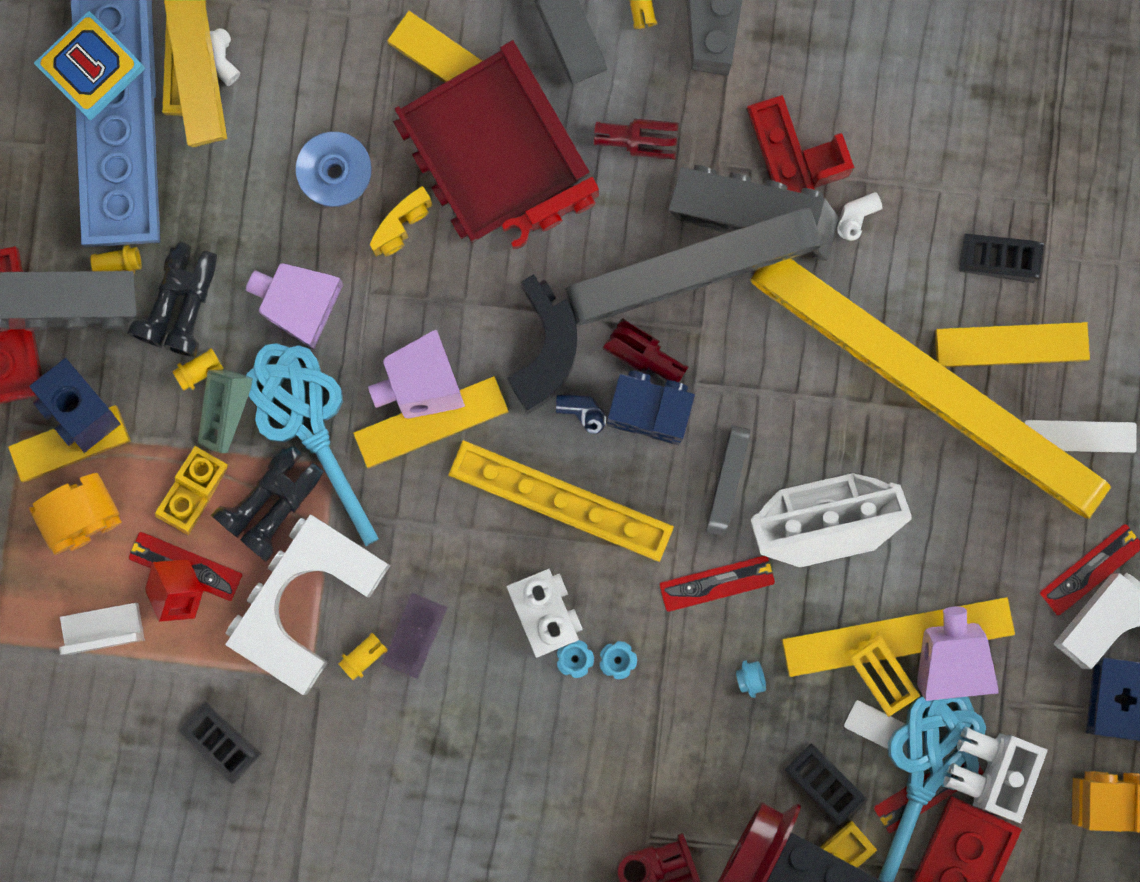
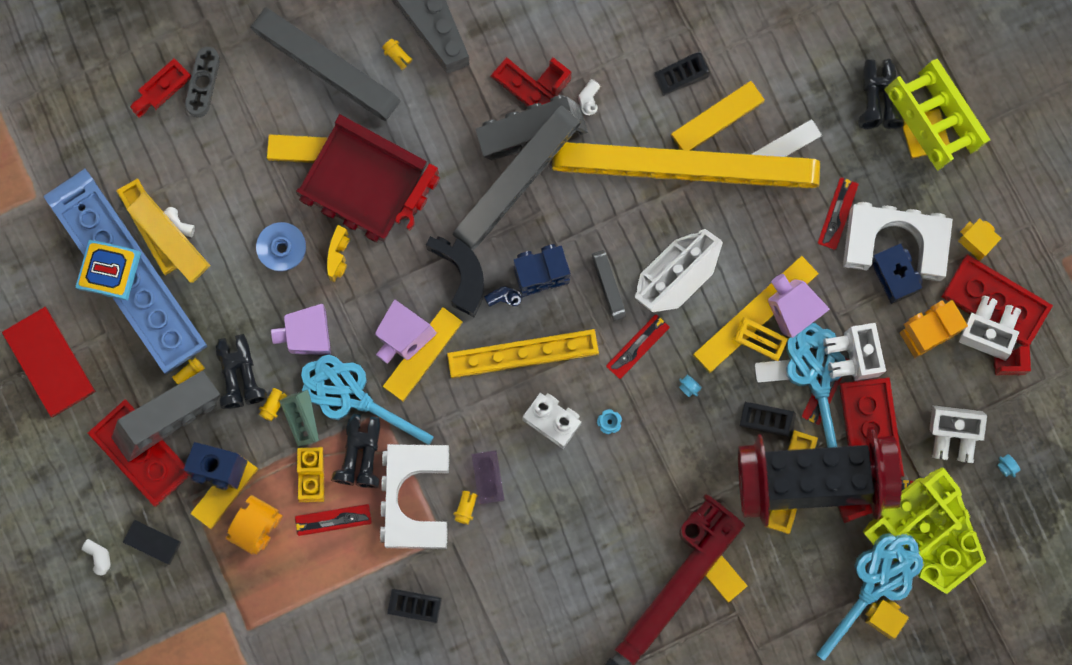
camera: 30 degrees left, 5 degrees down
white panel [59,603,145,655] -> none
red panel [145,560,204,622] -> none
medium azure plate [557,640,594,678] -> none
dark red arm [594,118,679,160] -> none
dark red arm [603,318,689,382] -> none

